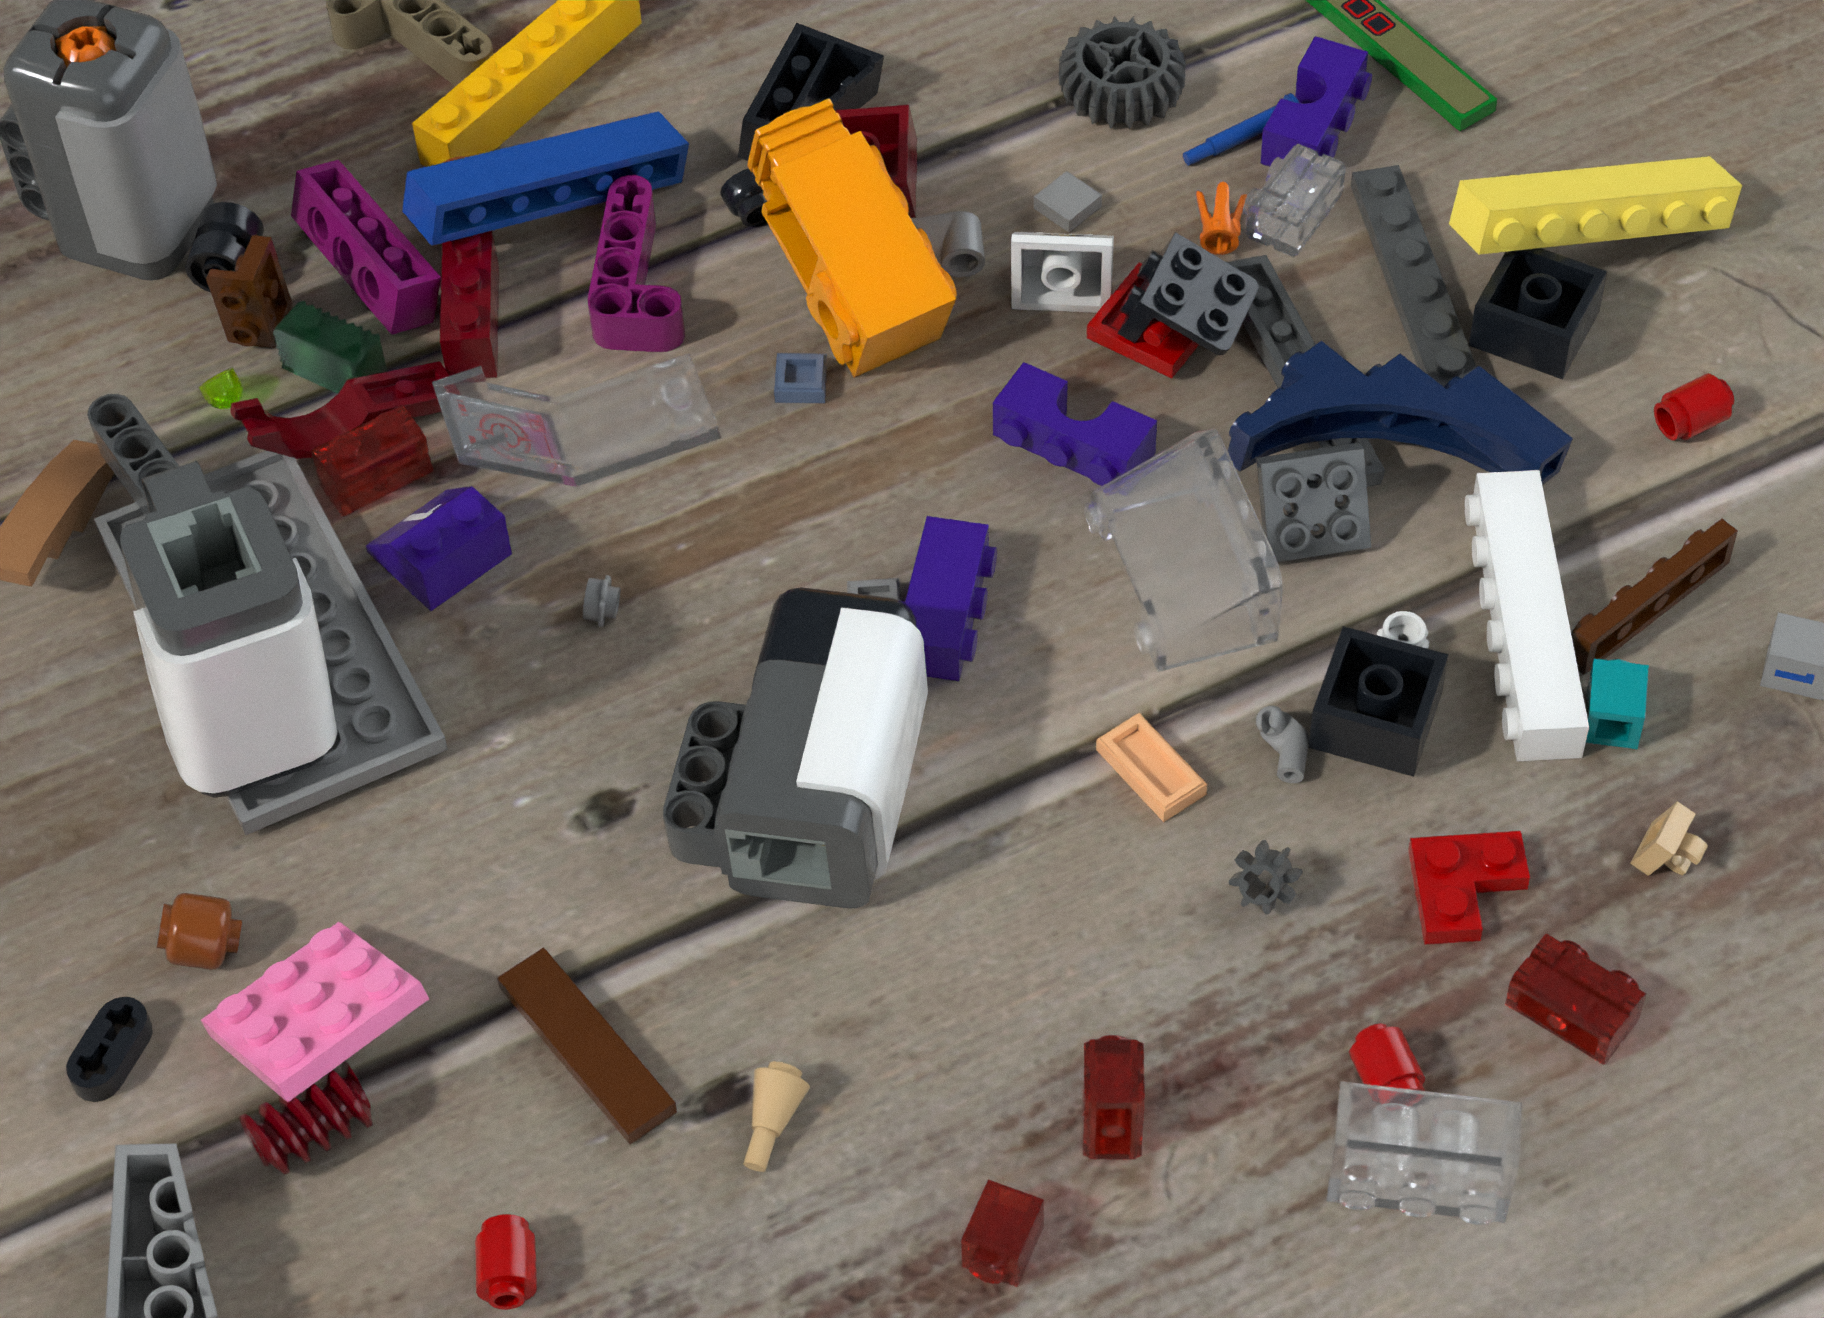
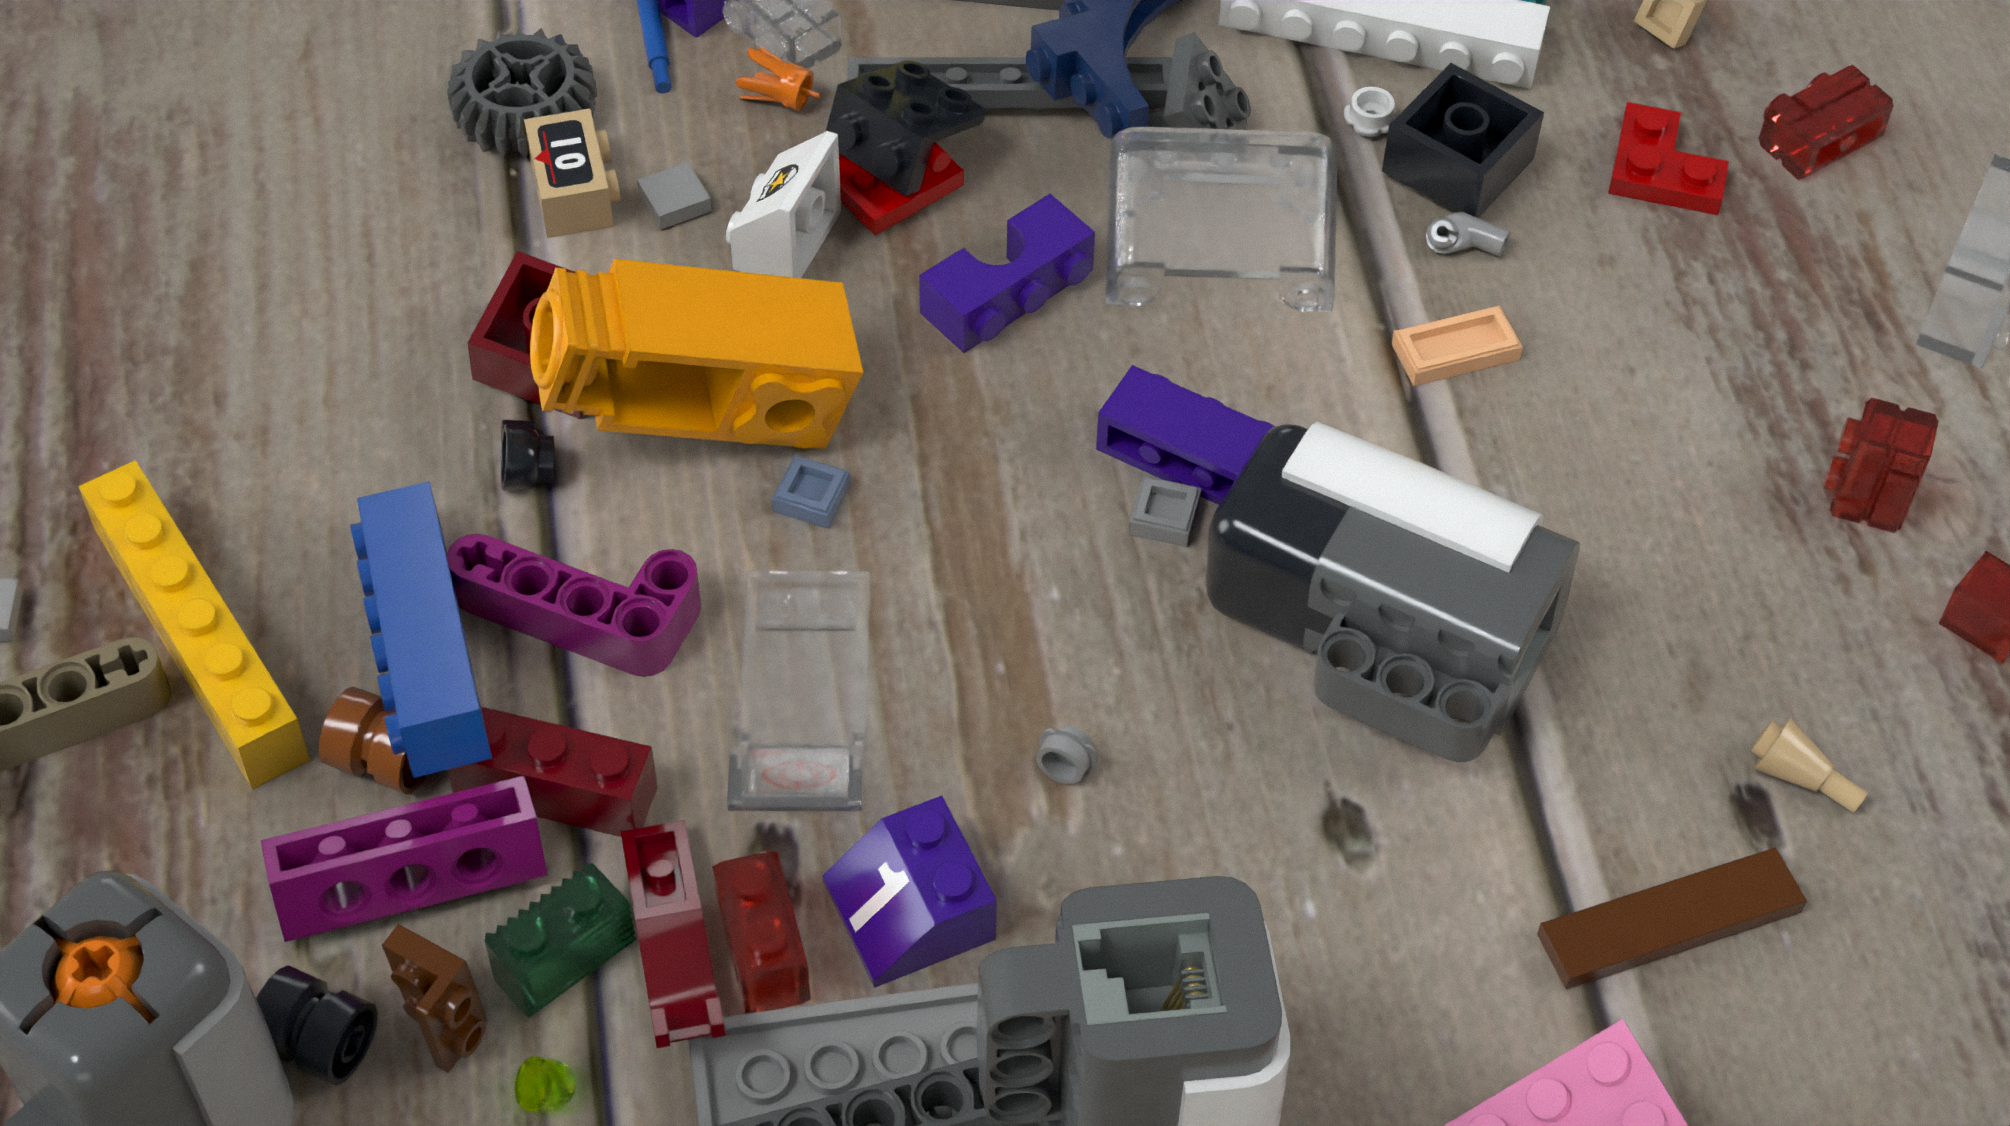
camera: 75 degrees left, 0 degrees up
red brick [475,1214,537,1310] -> none
black wedge [738,23,884,161] -> none
dark grey gear [1228,840,1303,915] -> none
red brick [1349,1023,1426,1114] -> none
none -> tan brick [524,109,621,238]

